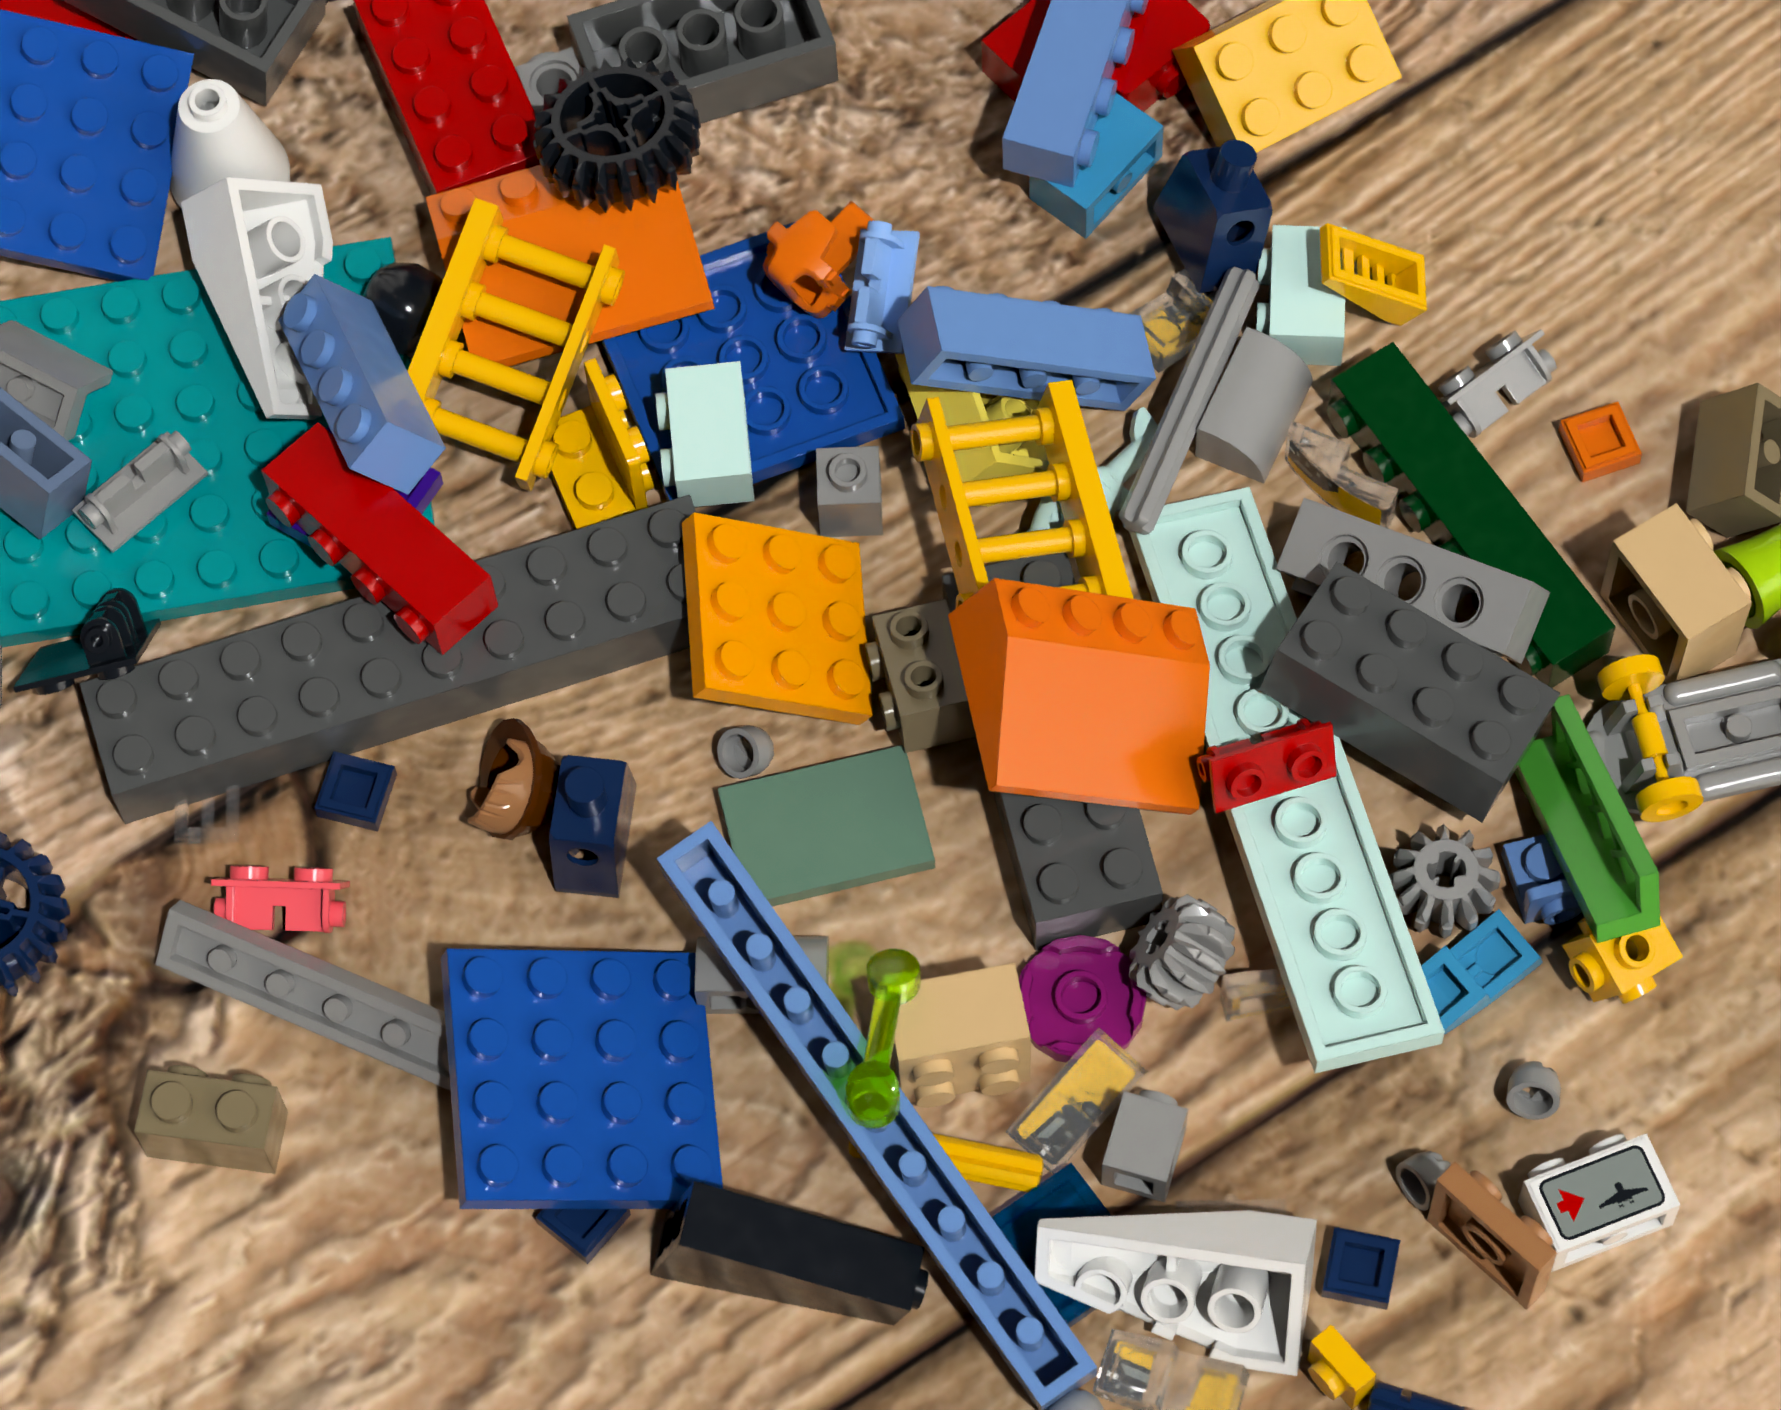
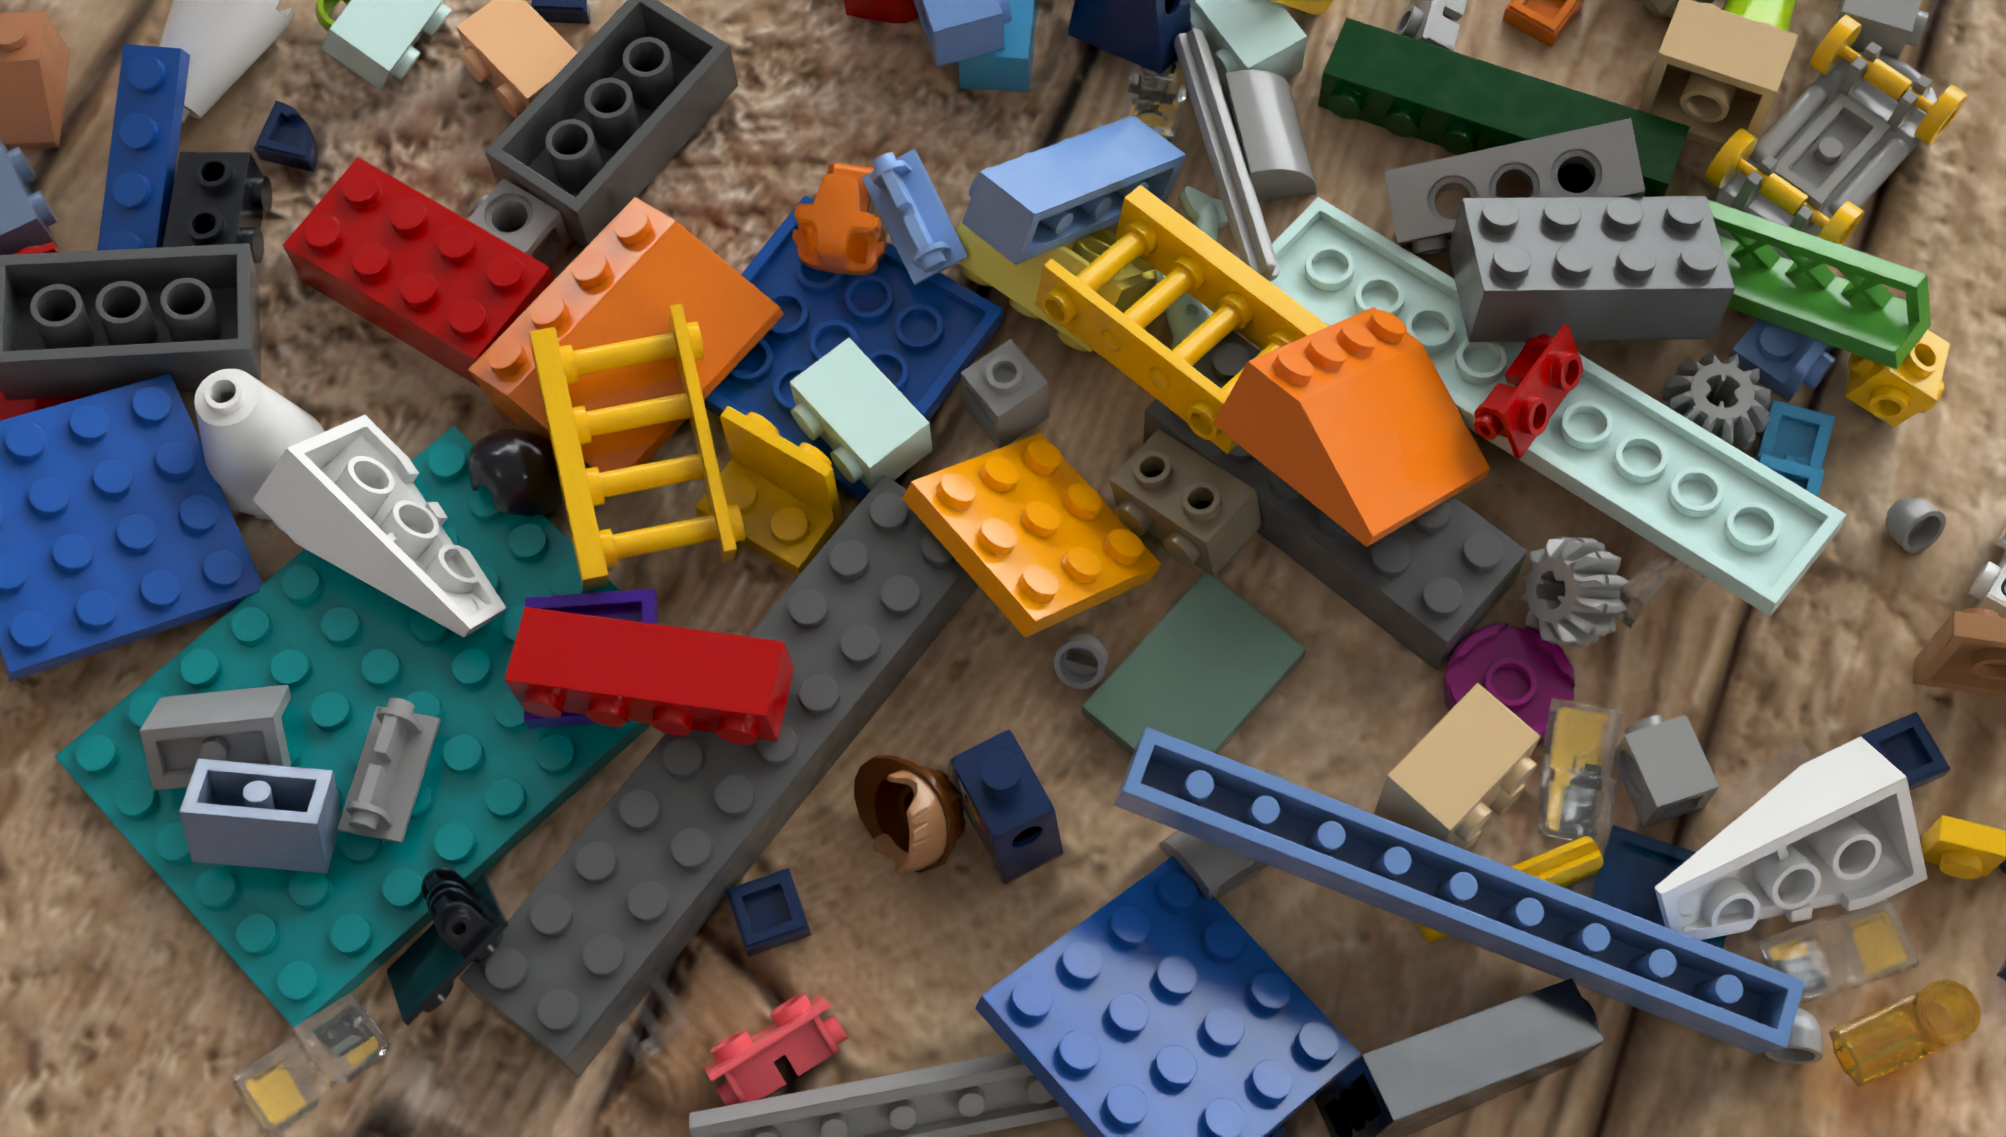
camera: 35 degrees left, 0 degrees up
medium blue brick [279,274,446,495] -> none
black gear [533,56,701,213] -> none
clear neon green bar [845,948,921,1128] -> none
clear slope [1285,421,1399,529] -> none
light grey hinge [1396,1151,1451,1210] -> none

